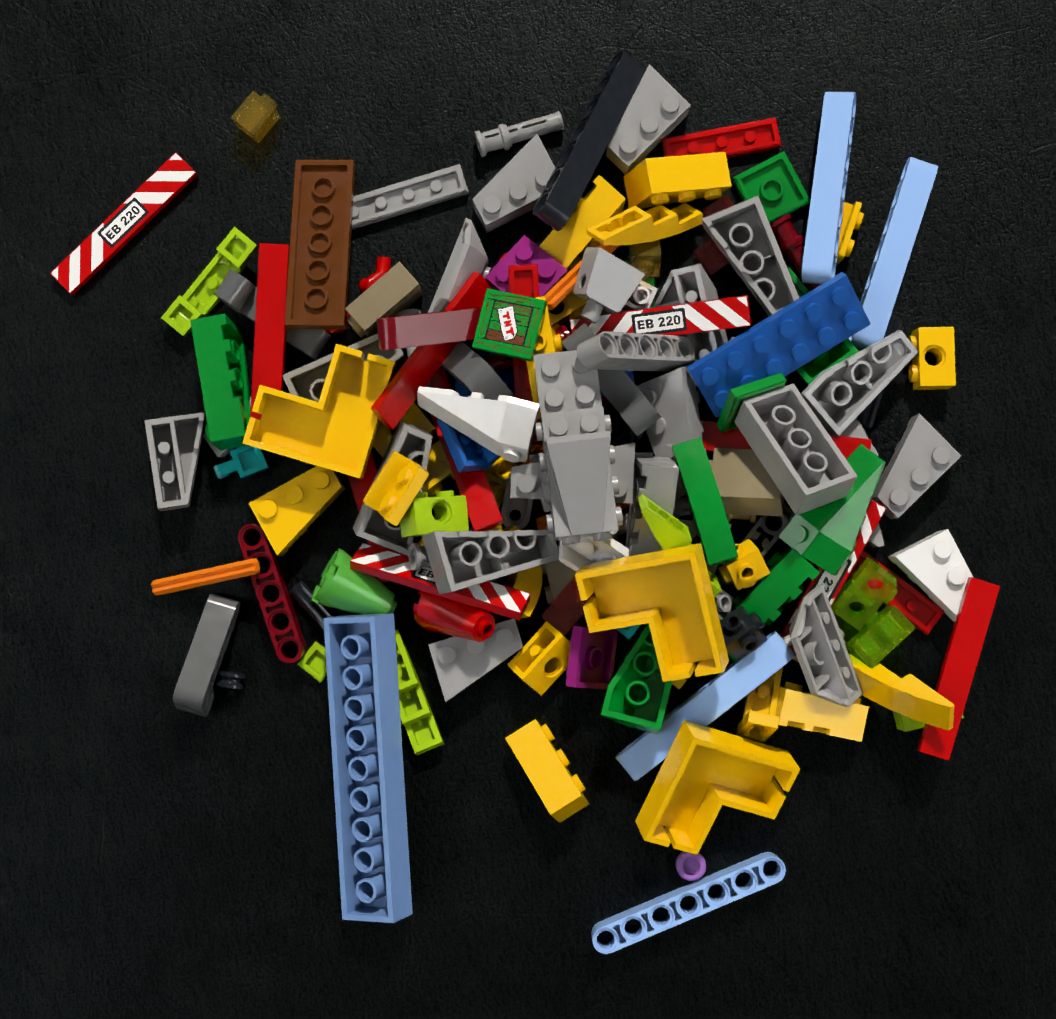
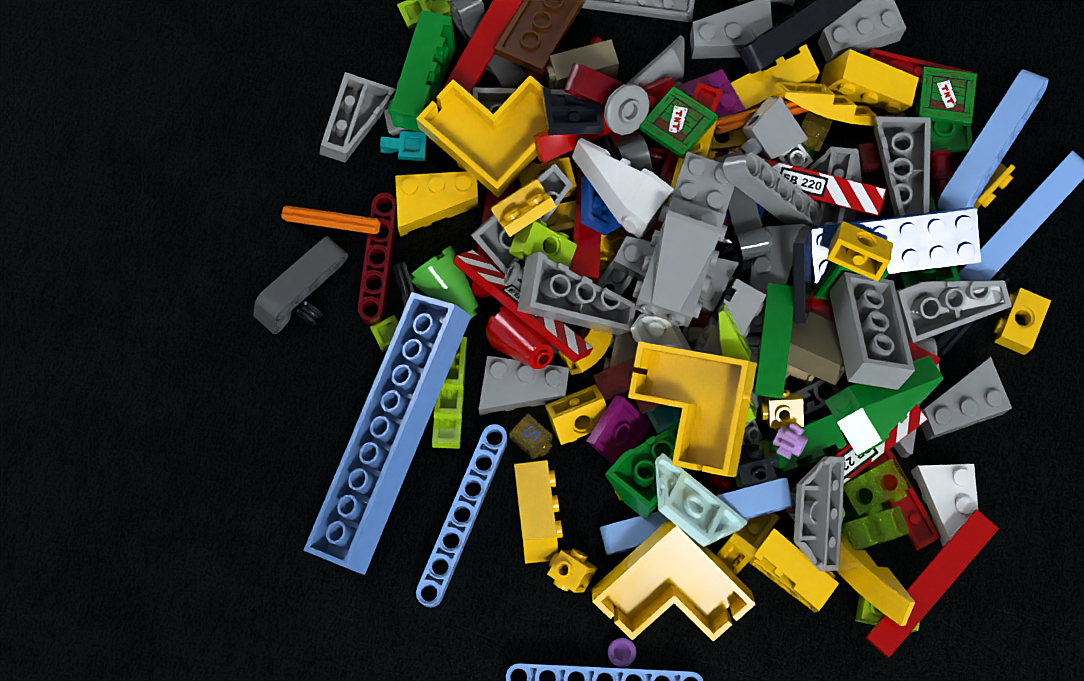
camera: 25 degrees right, 10 degrees down
none -> light blue beam [416,424,507,608]
none -> clear yellow brick [509,414,553,460]
none -> black wing [542,87,604,135]
none -> yellow brick [547,548,598,593]
none -> light grey wheel [604,84,649,135]
none -> light aqua wing [655,453,747,547]
none -> lavender gear [773,423,808,459]
none -> black tile [793,227,813,324]
none -> yellow brick [827,221,893,282]
none -> green tile [917,66,977,126]

